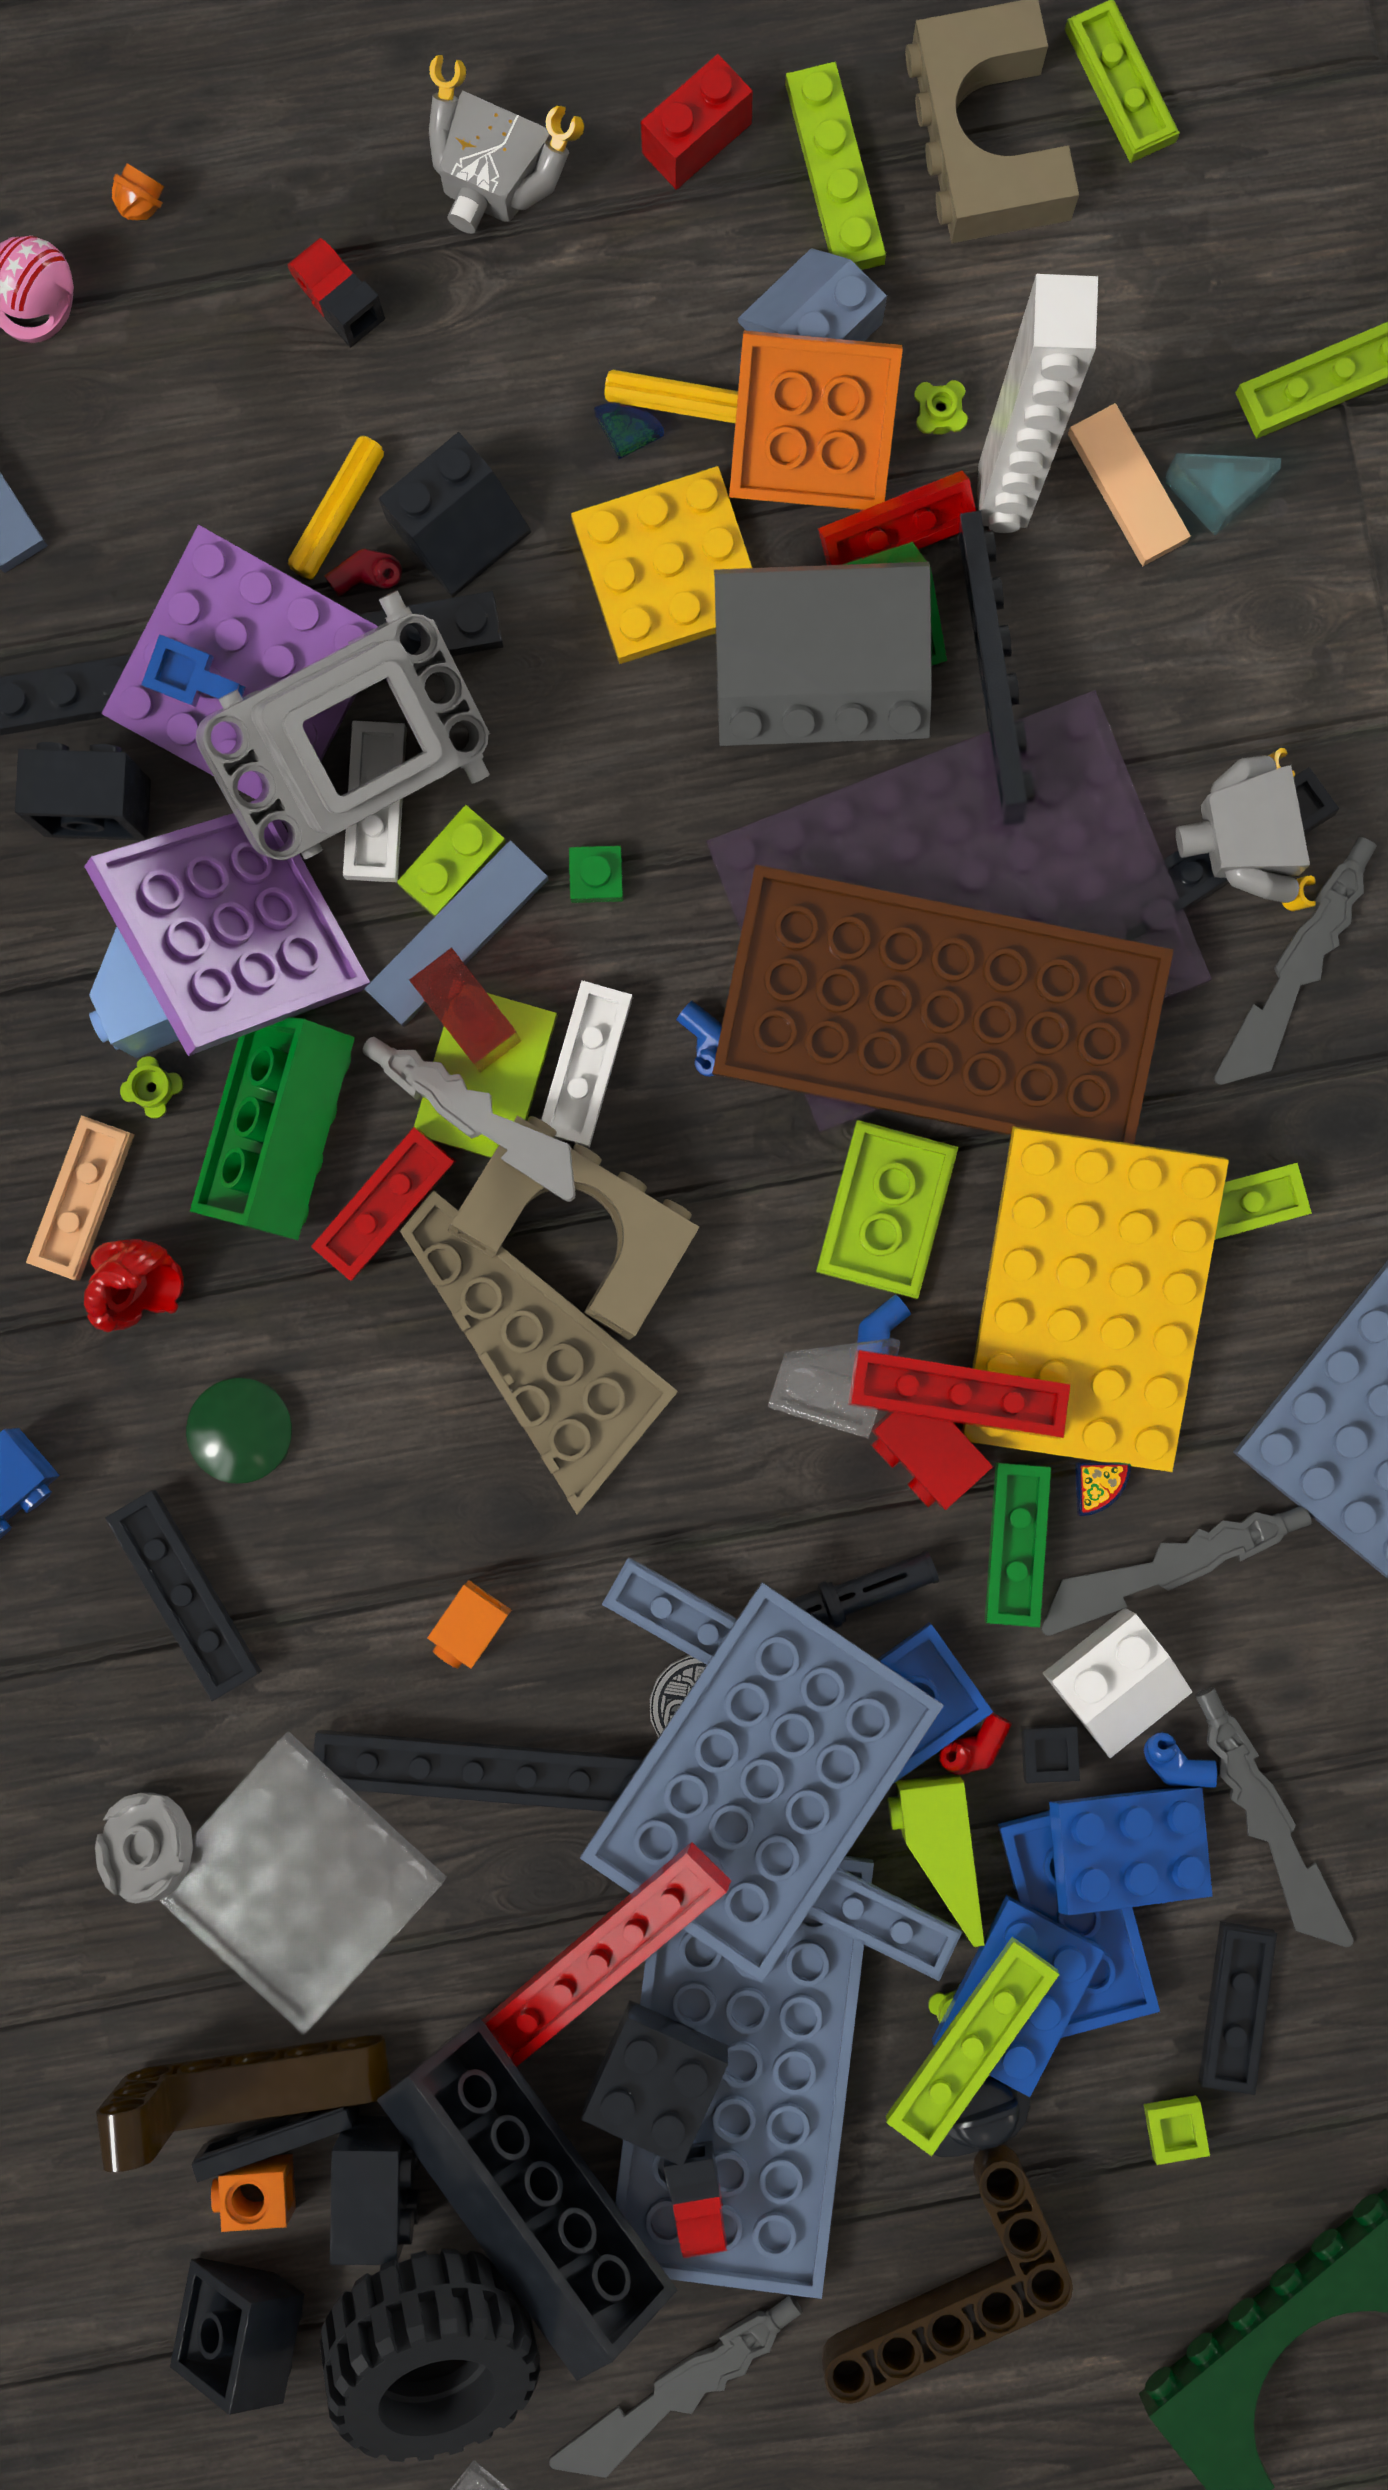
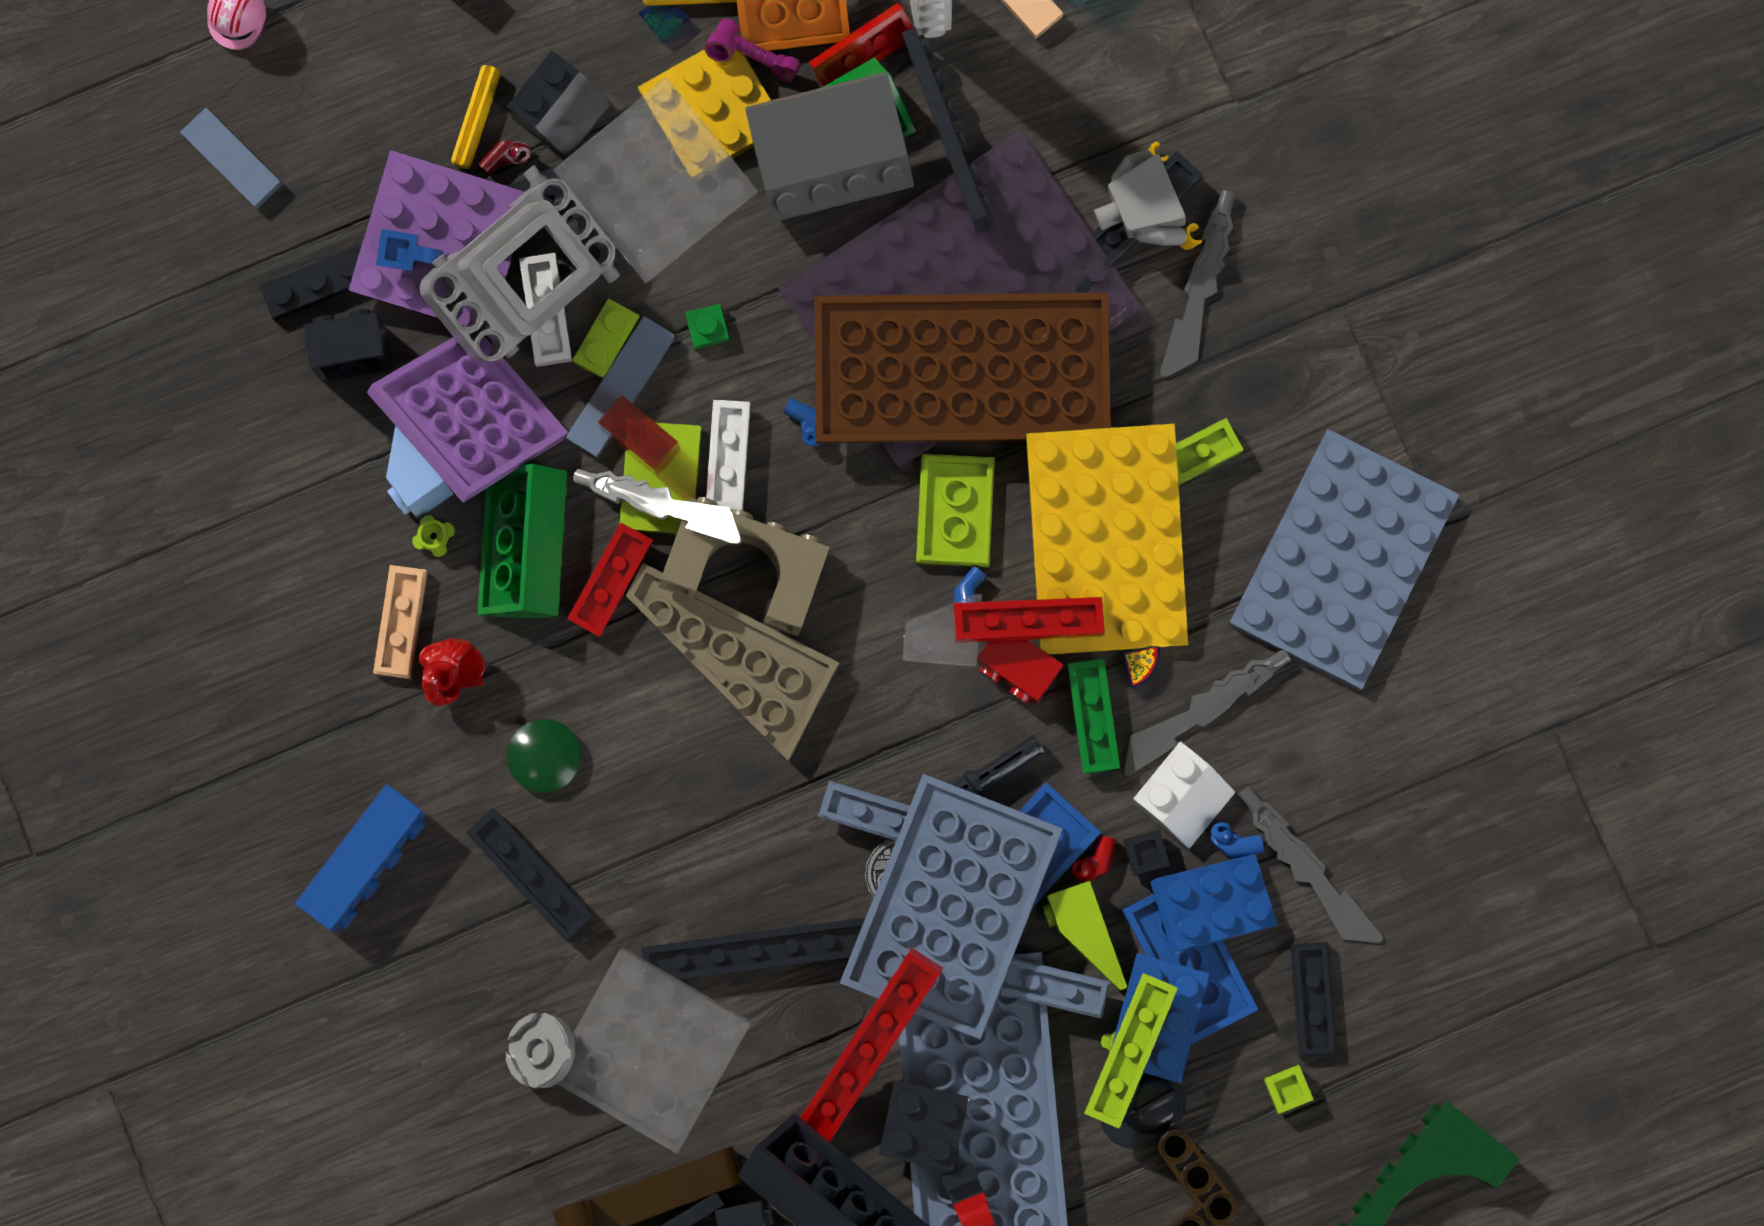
camera: 10 degrees left, 5 degrees down
orange brick [427,1580,512,1669] -> none
none -> clear plate [553,78,759,284]
none -> magenta brick [704,19,801,83]

